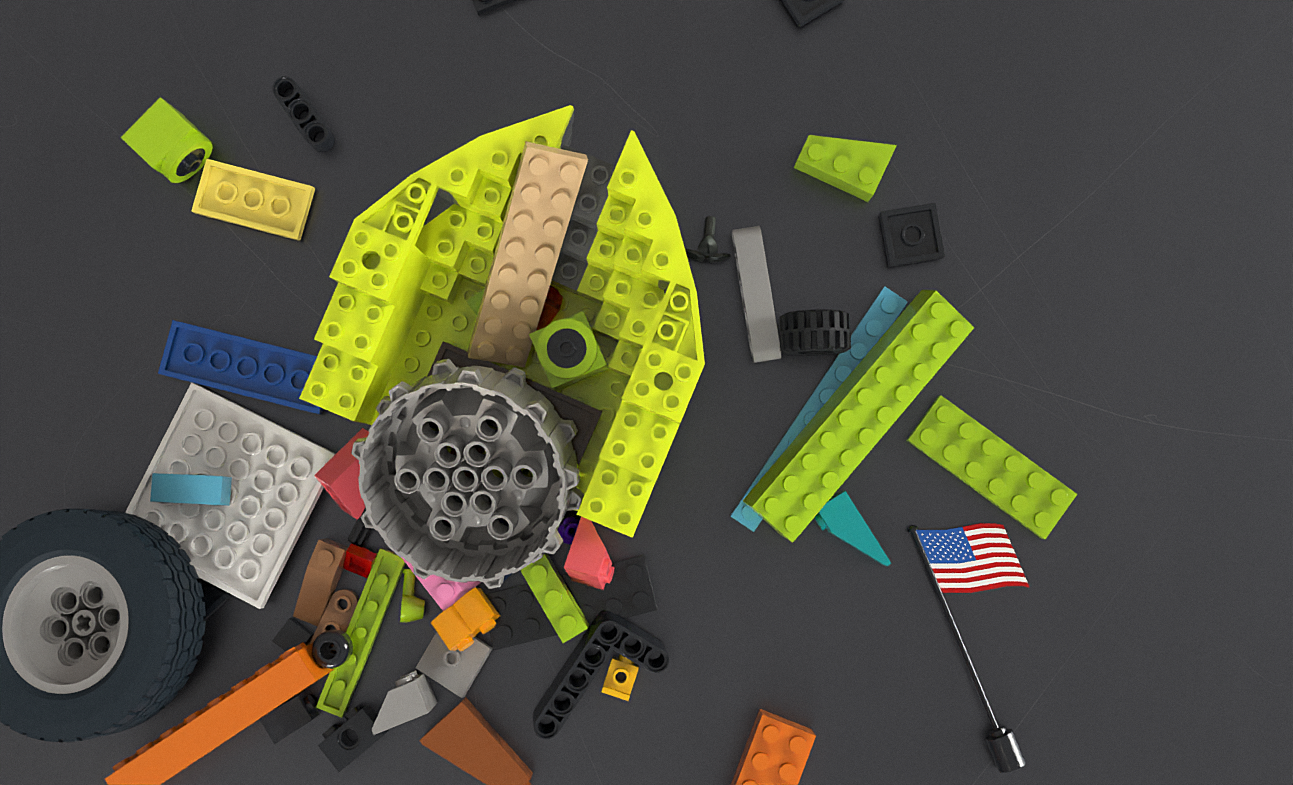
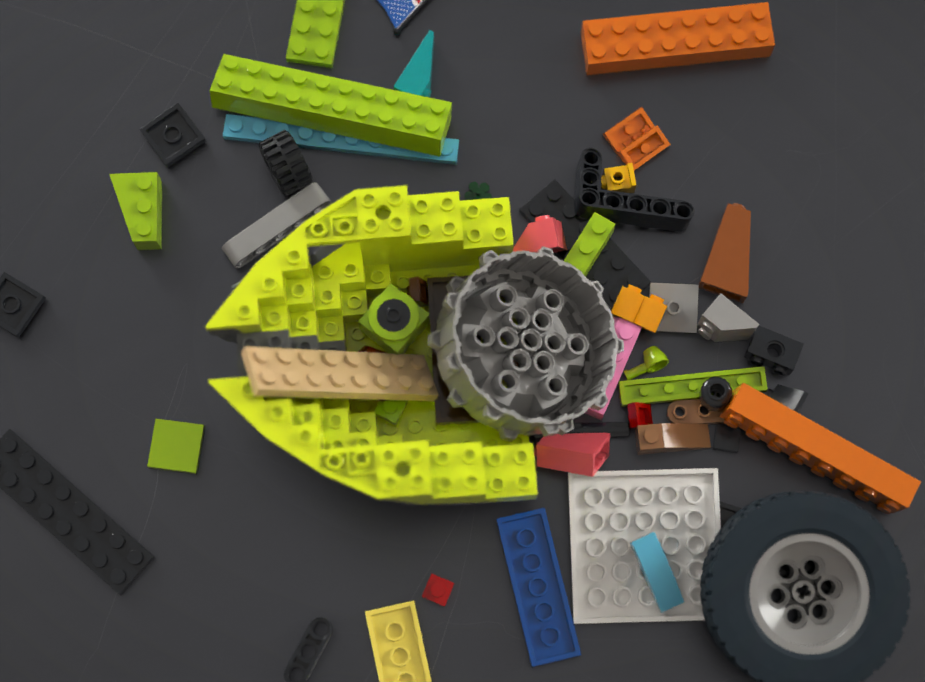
camera: 120 degrees left, 10 degrees down
none -> lime tile [147,419,205,474]
none -> reddish brown plate [407,277,429,307]
none -> red plate [422,573,455,607]
none -> dark green plant [465,182,492,200]
none -> orange slope [602,107,671,170]

